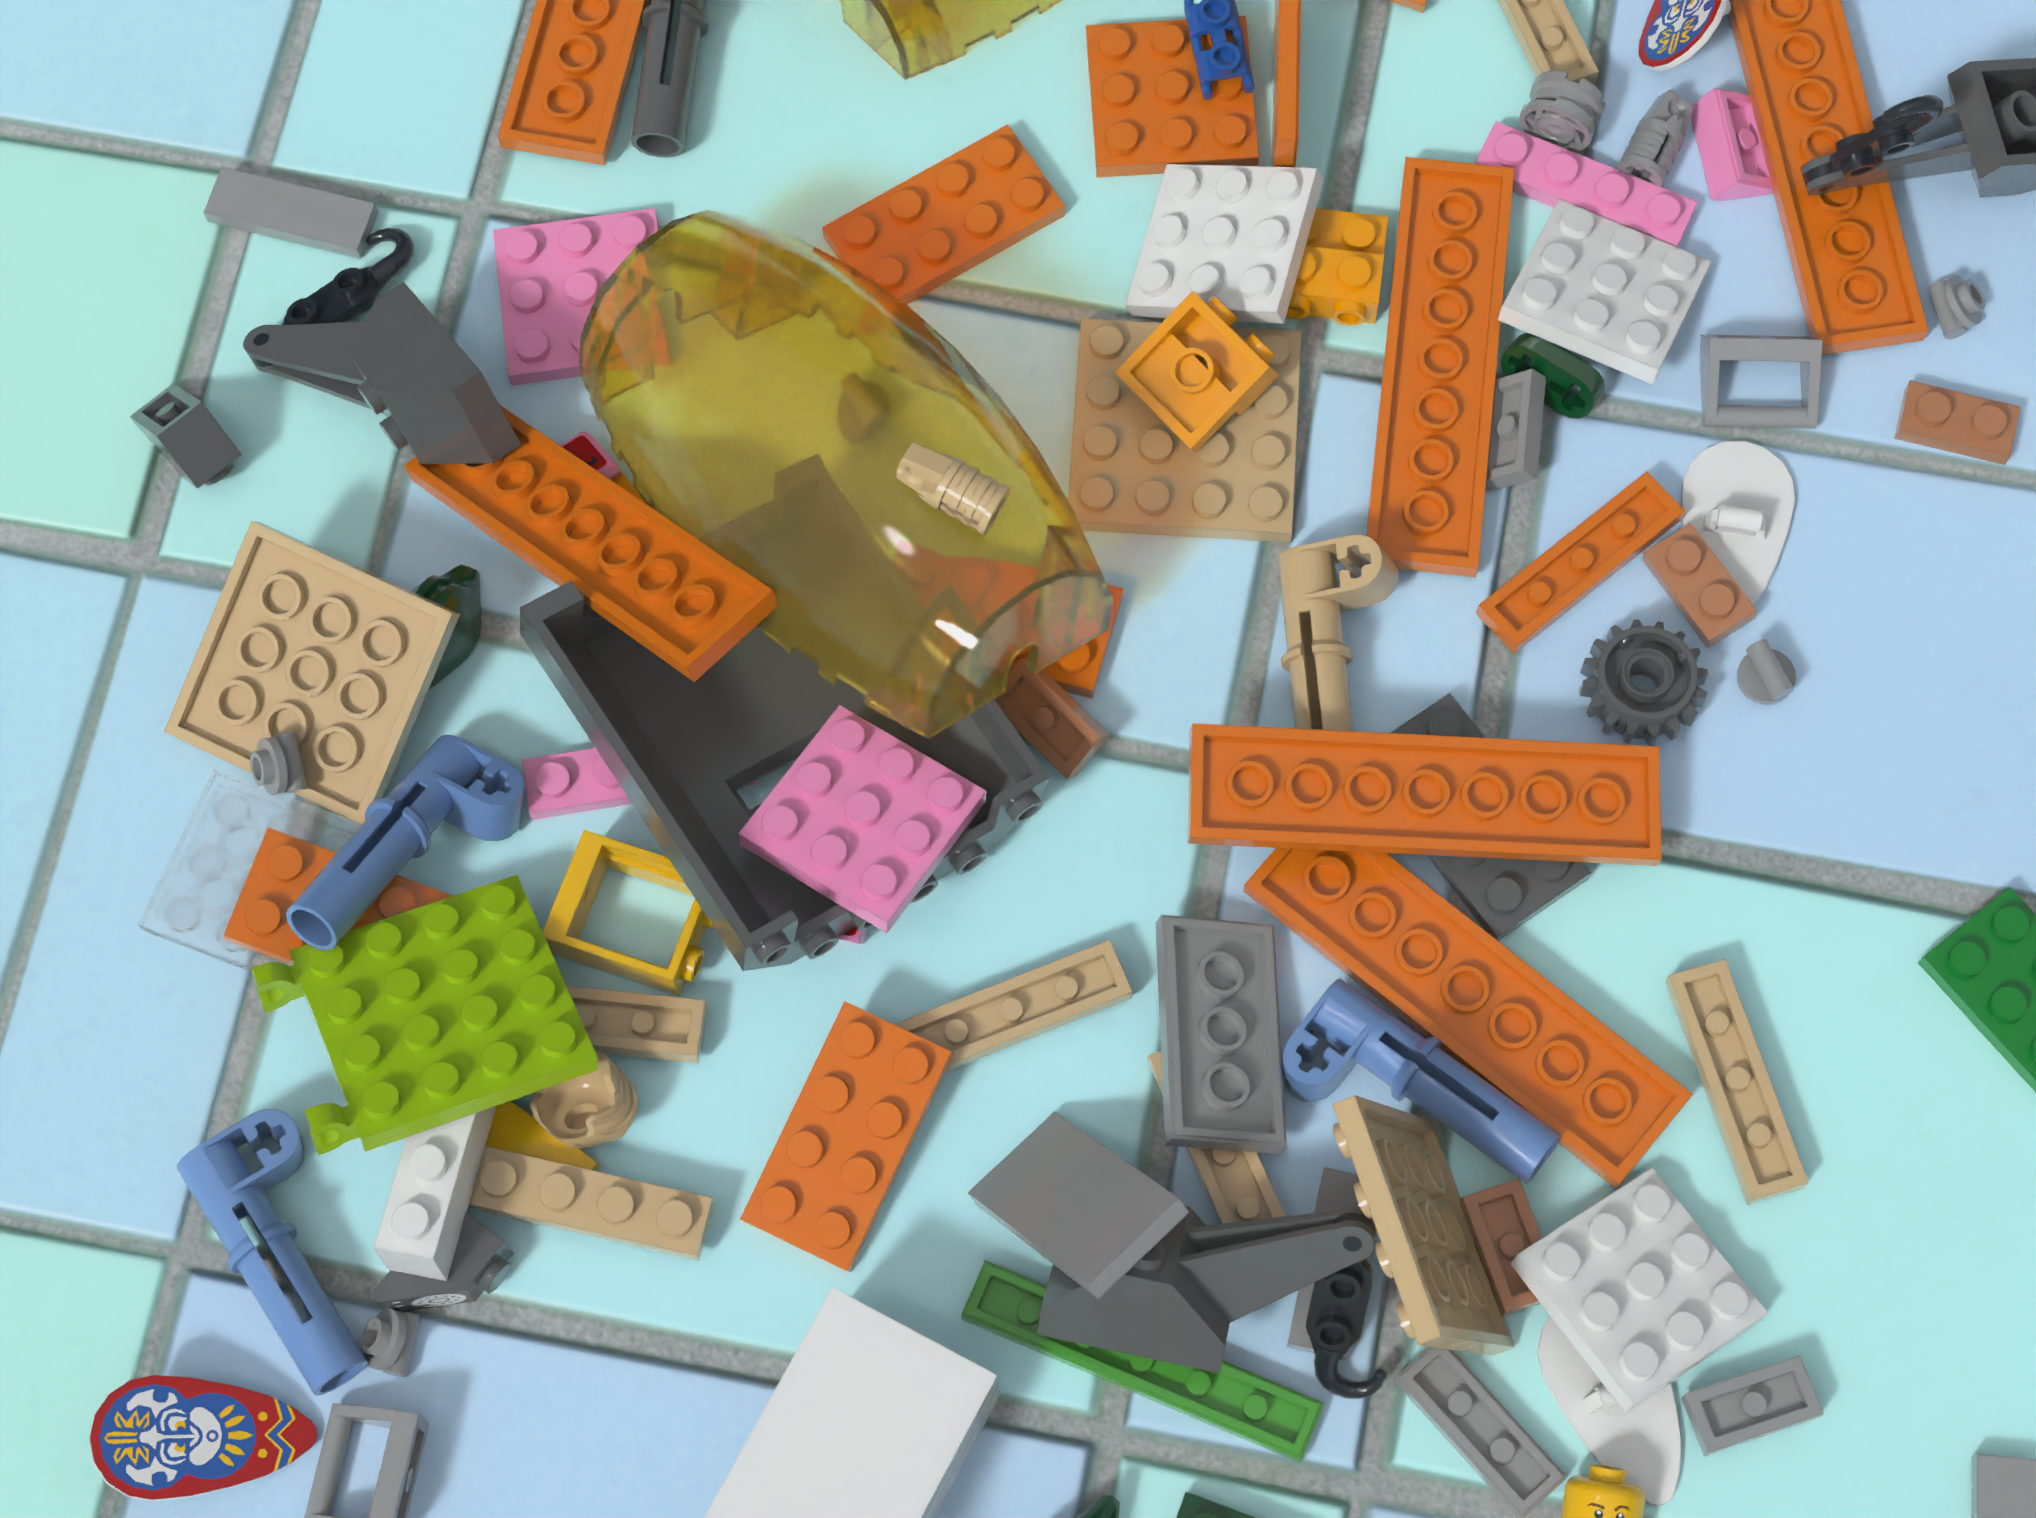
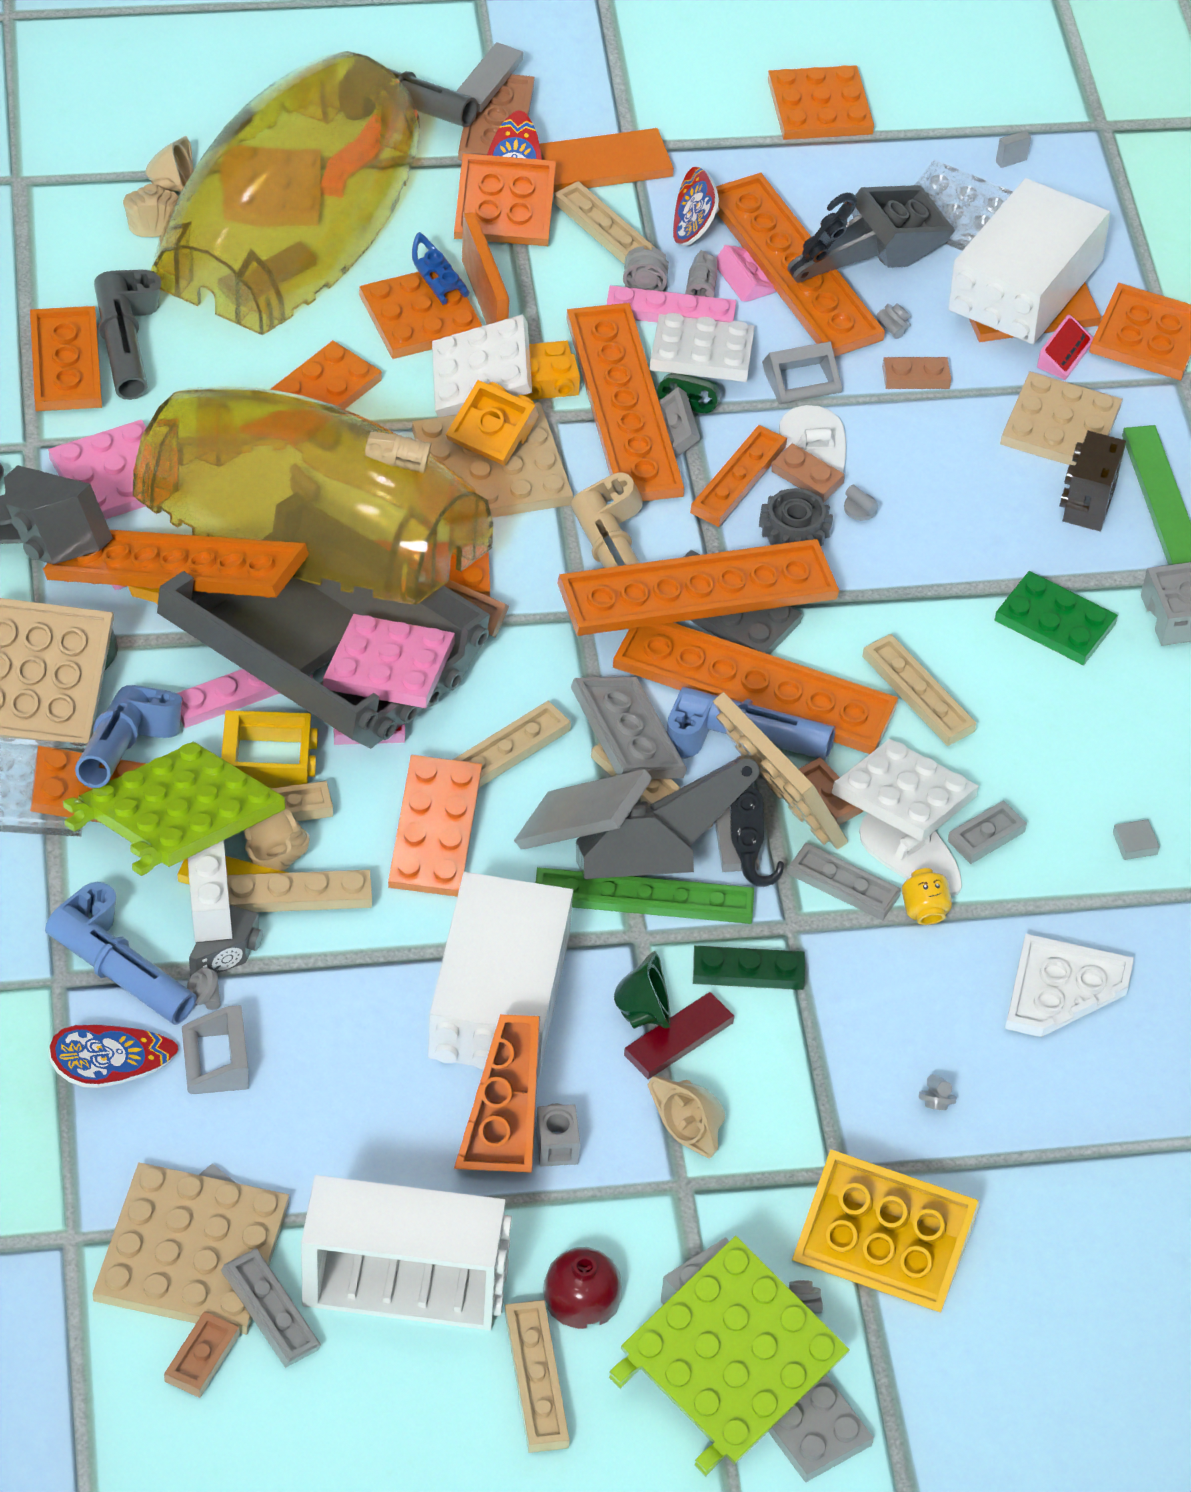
camera: 25 degrees left, 20 degrees down
light grey plate [250,732,308,796] -> none

